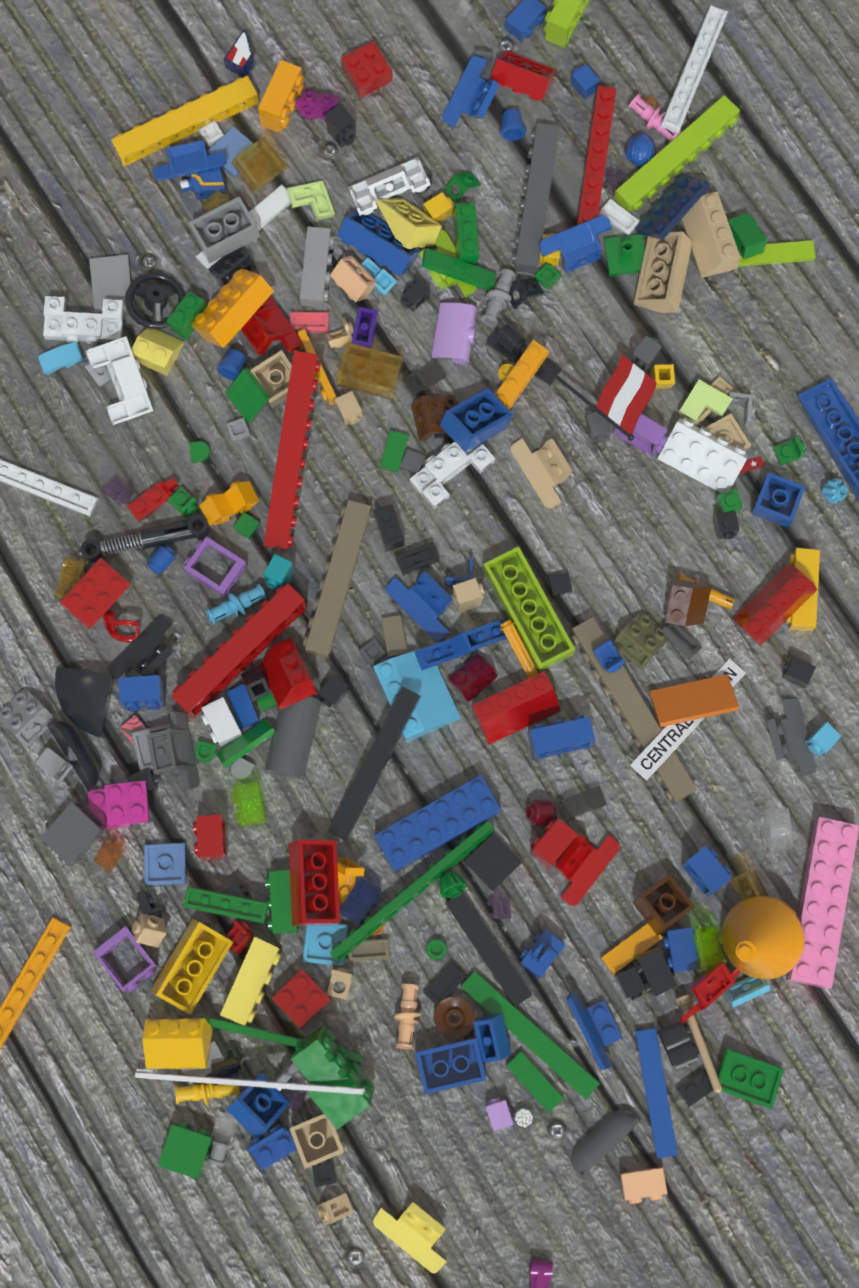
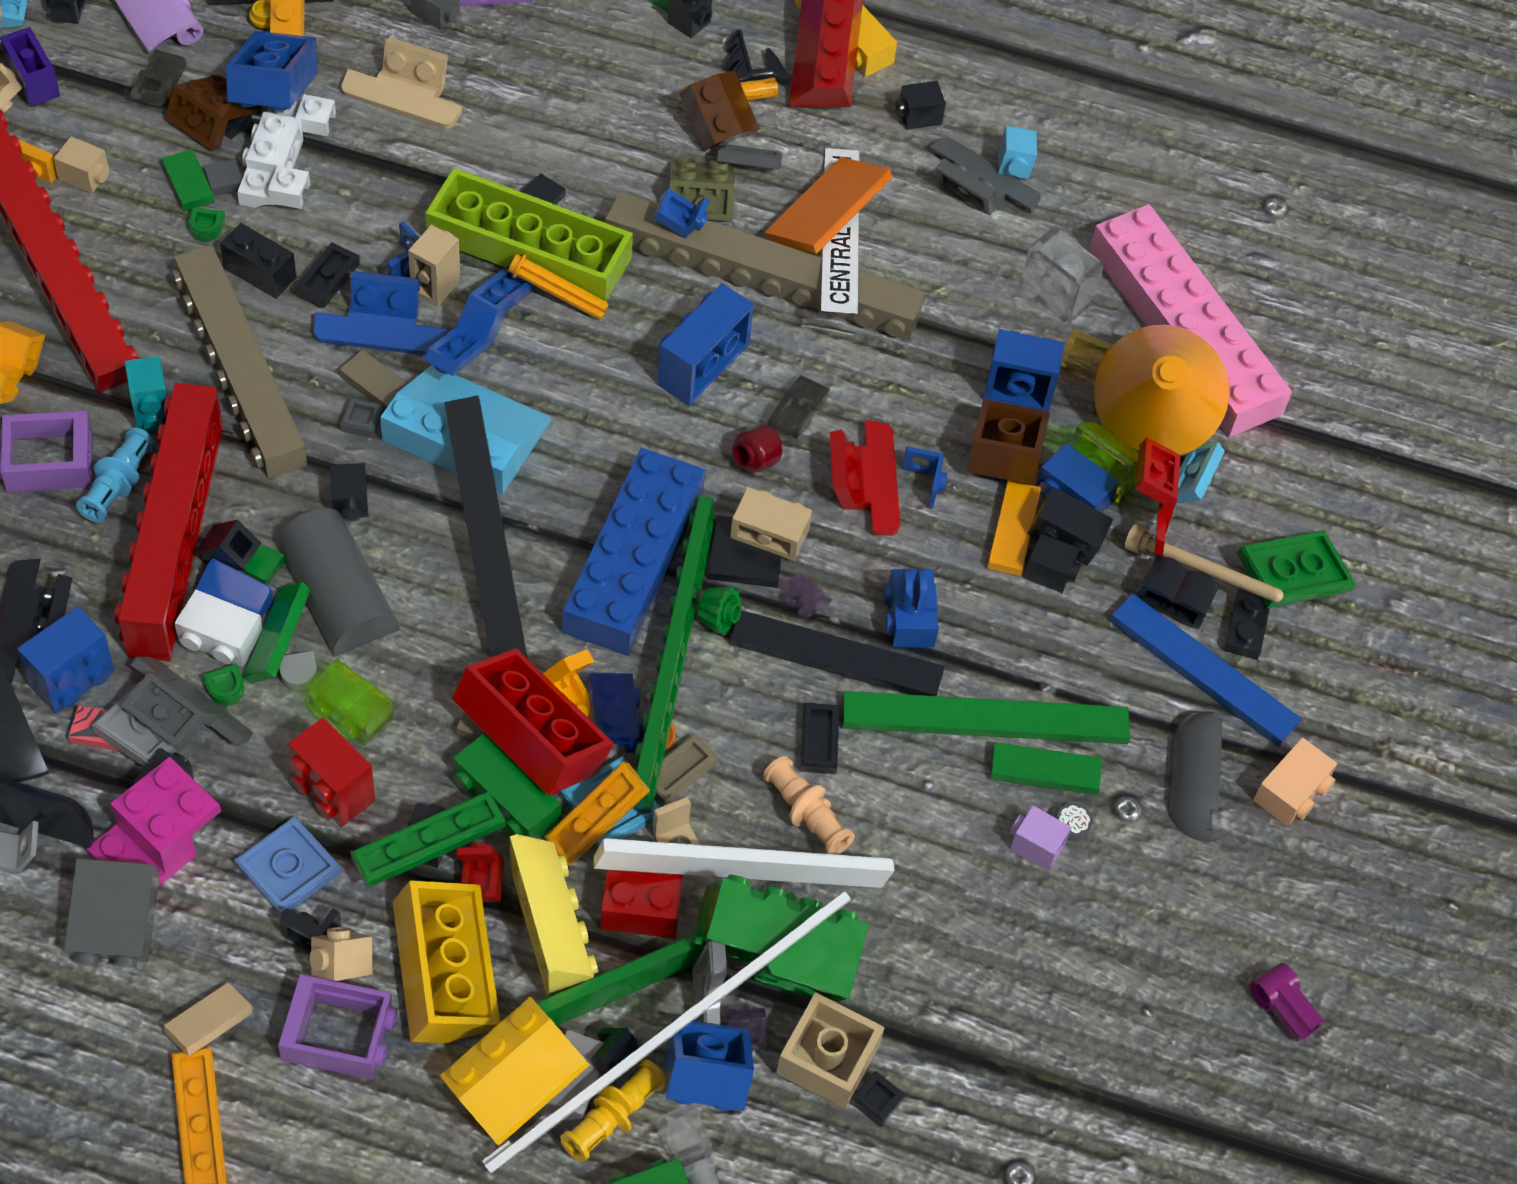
camera: 45 degrees left, 20 degrees down
clear orange bracket [93,840,125,873] -> none
green tile [233,512,261,540] -> none
blue bracket [247,1125,297,1170] -> none
red slope [260,638,317,710] -> none
tan bracket [317,1193,354,1225] -> none
clear yellow brick [336,342,403,400] -> none
light yellow plate [373,1202,447,1273] -> none
blue brick [415,1038,486,1094] -> none
green tile [426,939,447,960] -> none
reddish brown dish [434,997,475,1039] -> none
dark red bracket [448,653,497,702] -> none
red slope [471,671,561,745] -> none
blue brick [473,1013,511,1063] -> none
red brick [530,819,578,870] -> none
blue plate [567,991,622,1070] -> none
none -> tan tile [164,983,253,1057]
none -> green tile [189,207,226,242]
none -> light orange tile [545,762,650,866]
none -> white tile [594,838,894,888]
none -> black piece [725,29,788,85]
none -> tan brick [730,487,813,561]
none -> blue bracket [902,447,948,509]

